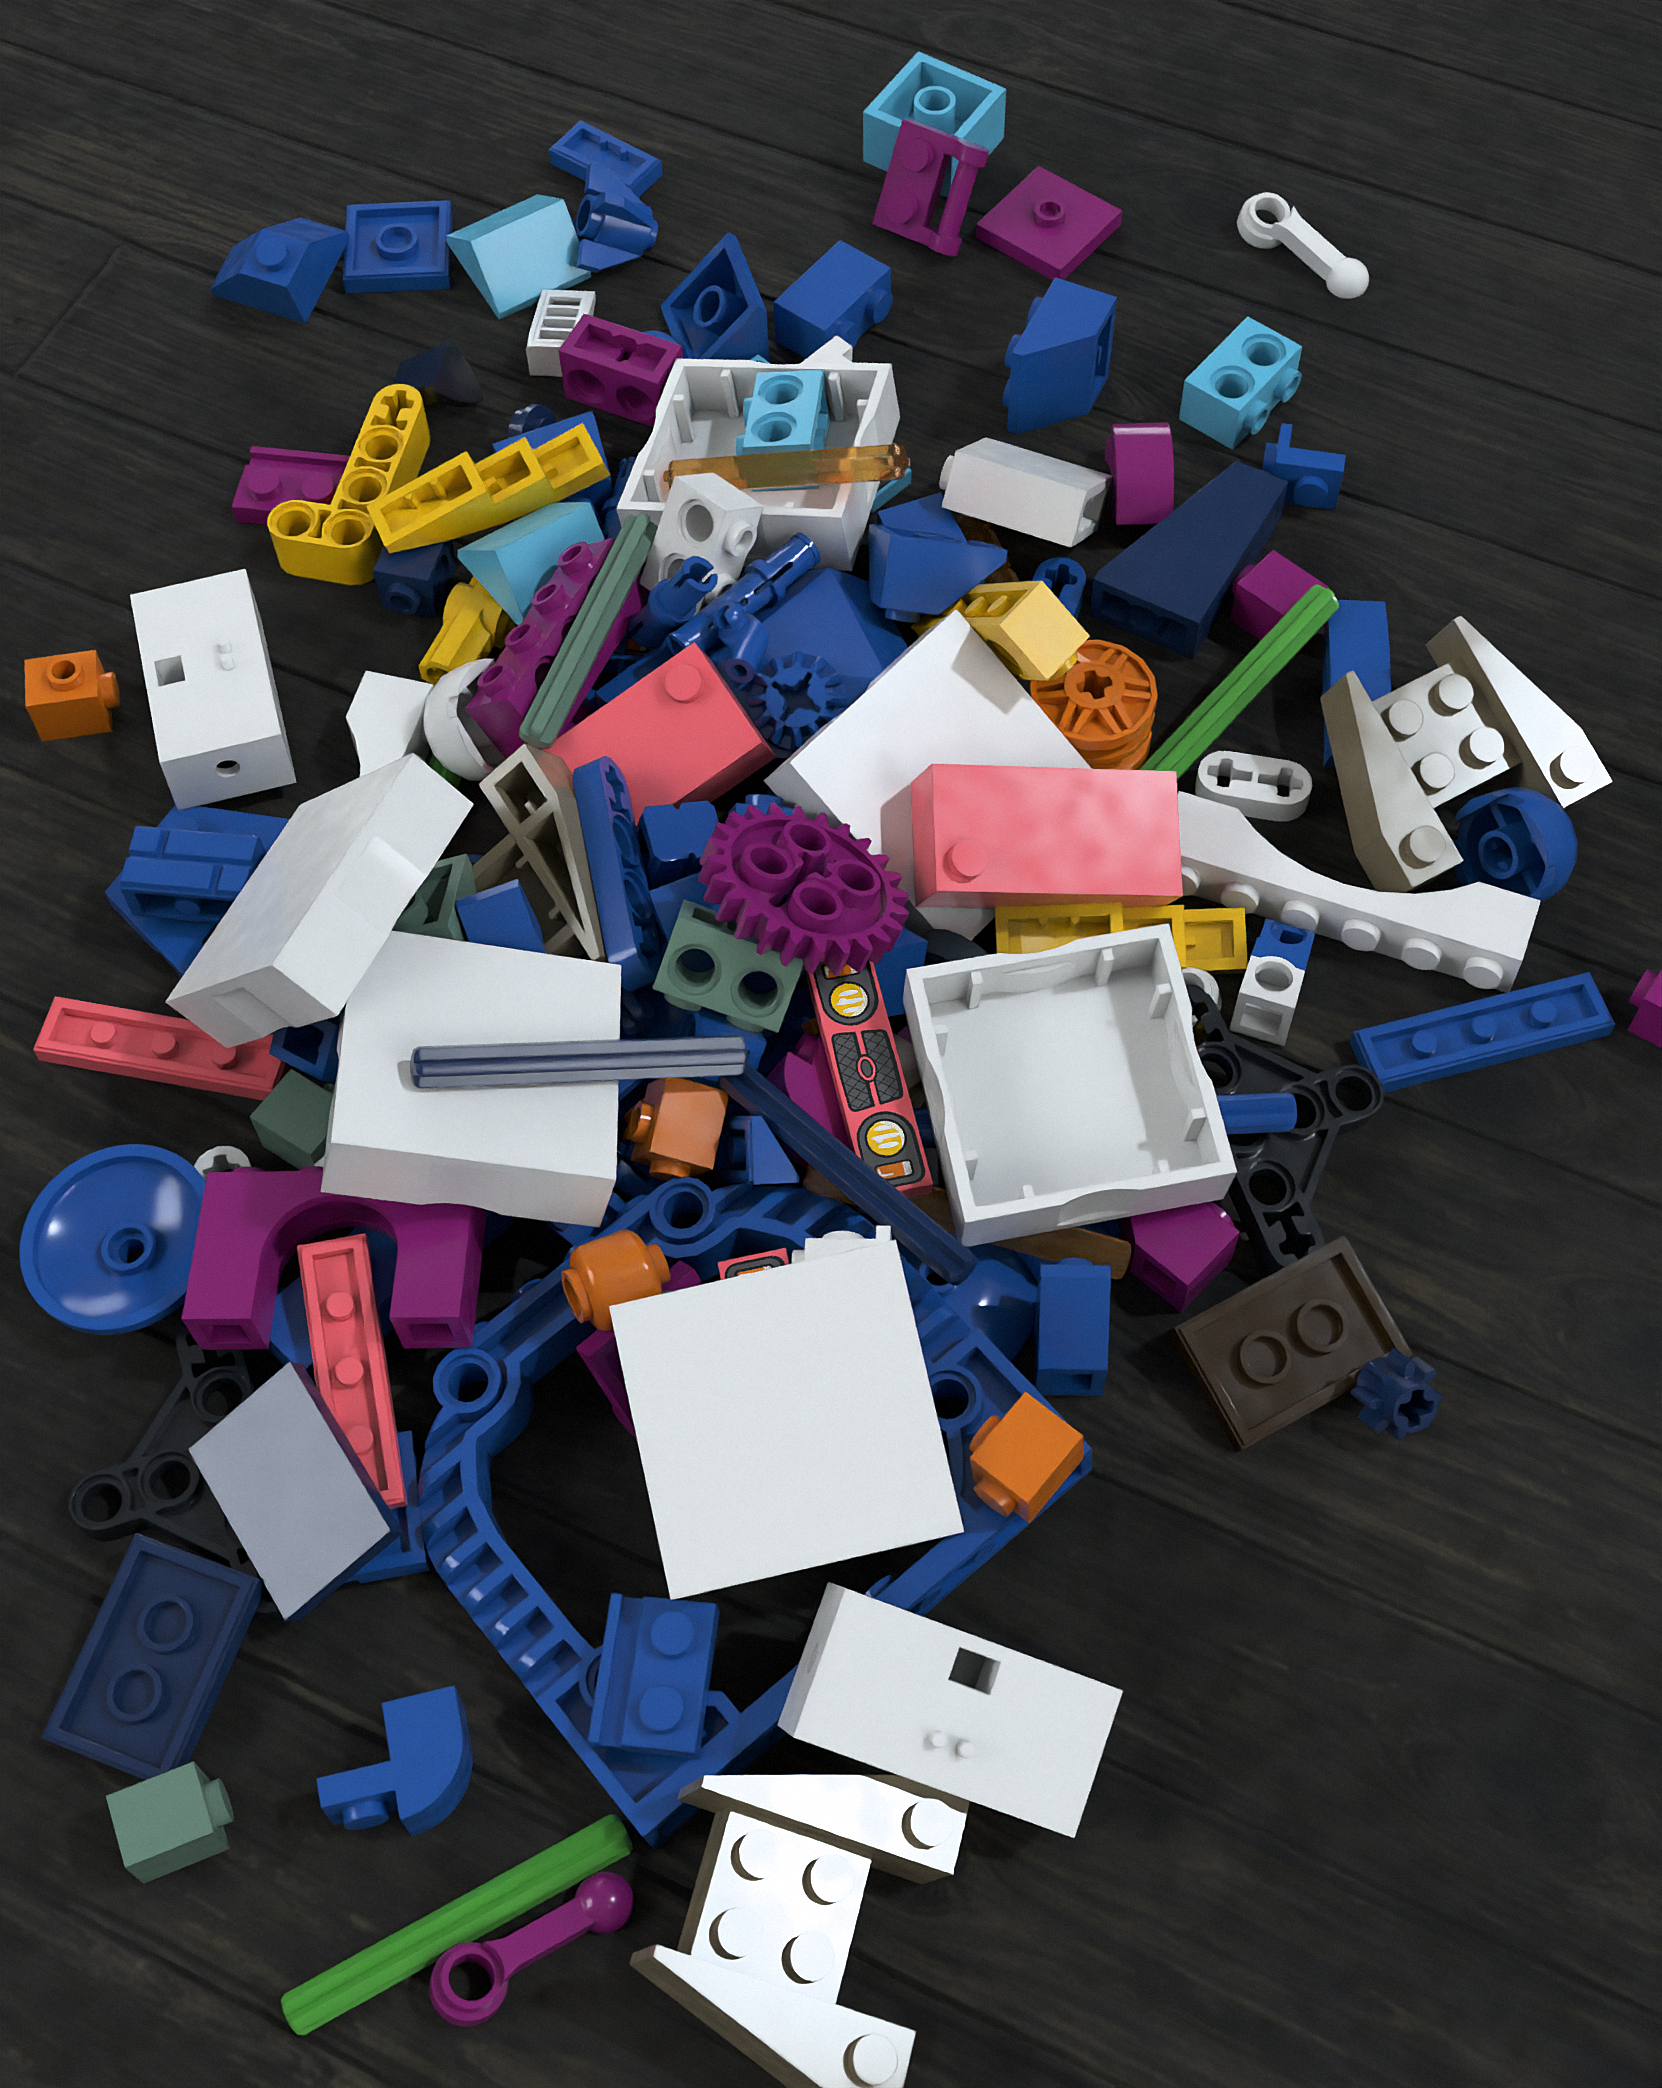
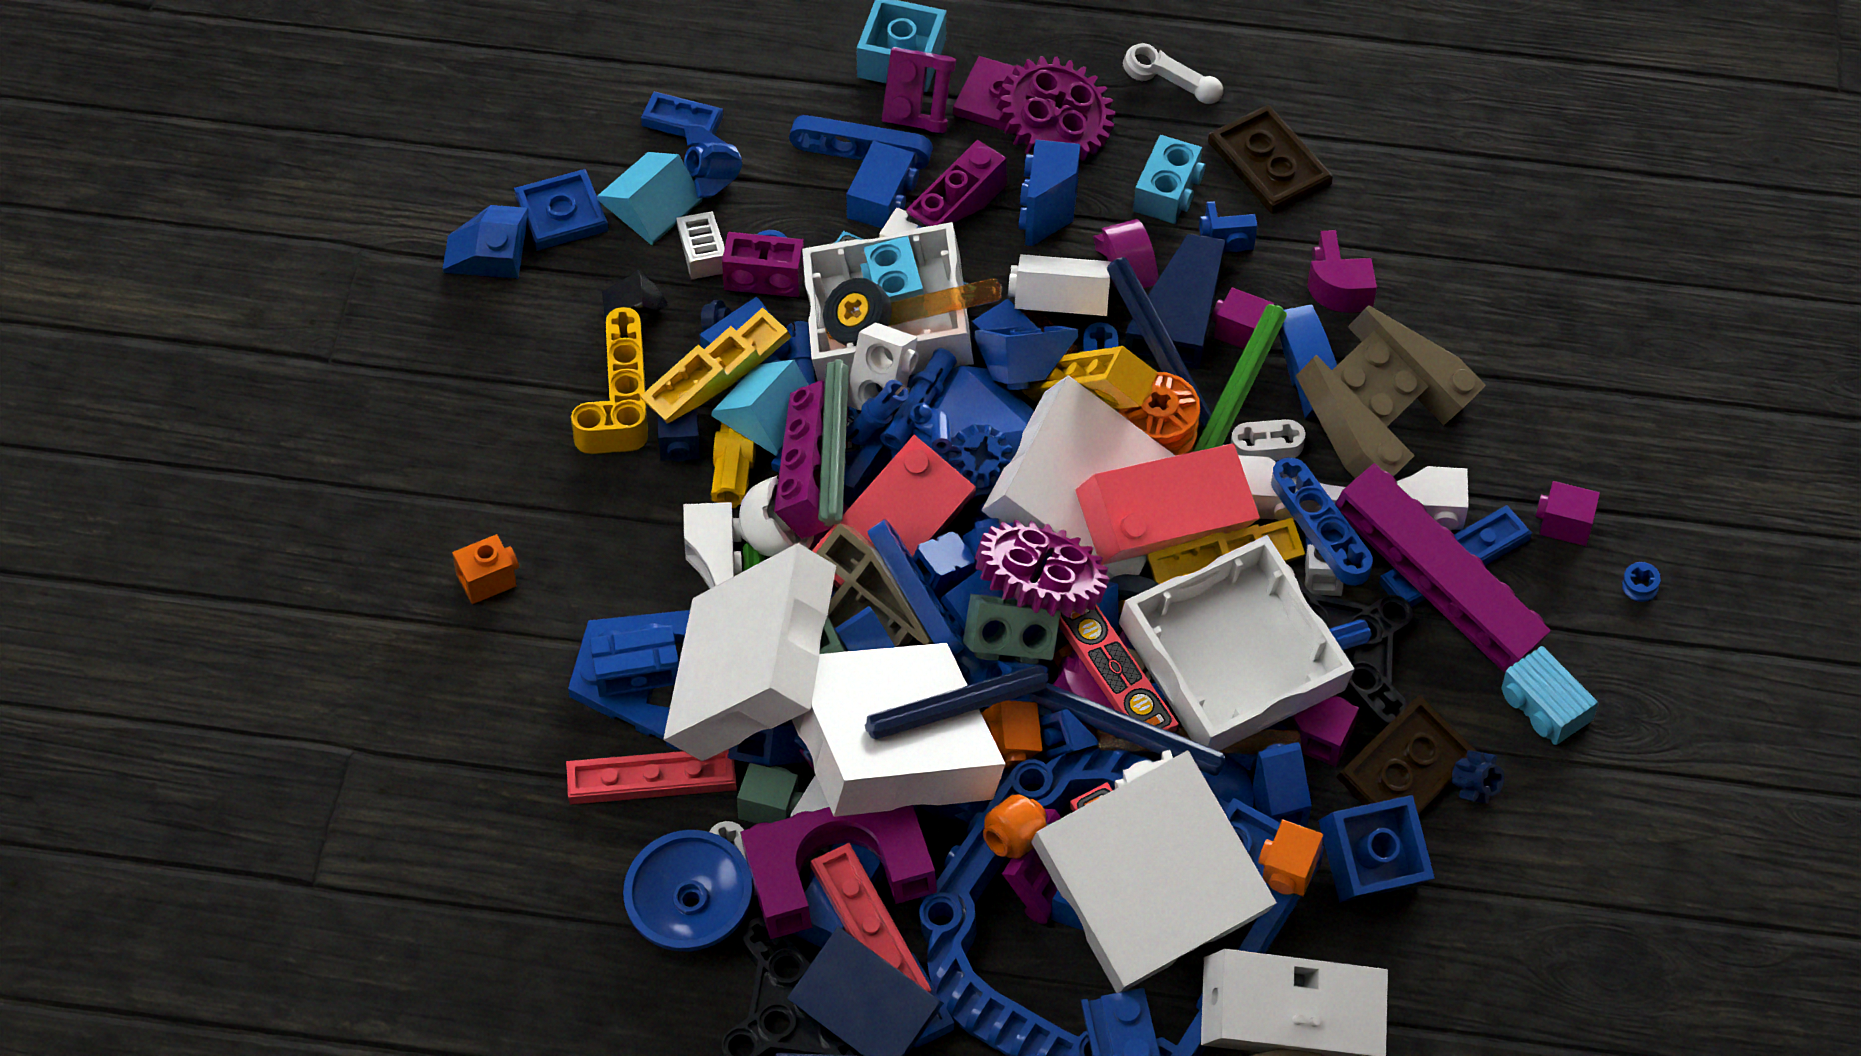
camera: 20 degrees left, 5 degrees down
white brick [130,569,296,811] -> none
magenta plate [231,446,350,525] -> none
blue slope [660,232,769,362] -> none
blue cylinder [1452,787,1578,905] -> none
none -> blue beam [789,115,933,169]
none -> black bush [823,278,892,347]
none -> magenta slope [906,140,1007,226]
none -> magenta gear [996,56,1115,162]
none -> dark blue axle [1107,257,1212,432]
none -> dark brown tile [1208,104,1333,214]
none -> blue beam [1271,457,1373,586]
none -> magenta brick [1307,230,1377,313]
none -> blue brick [1318,795,1435,903]
none -> magenta brick [1335,463,1551,673]
none -> medium azure brick [1501,646,1599,745]

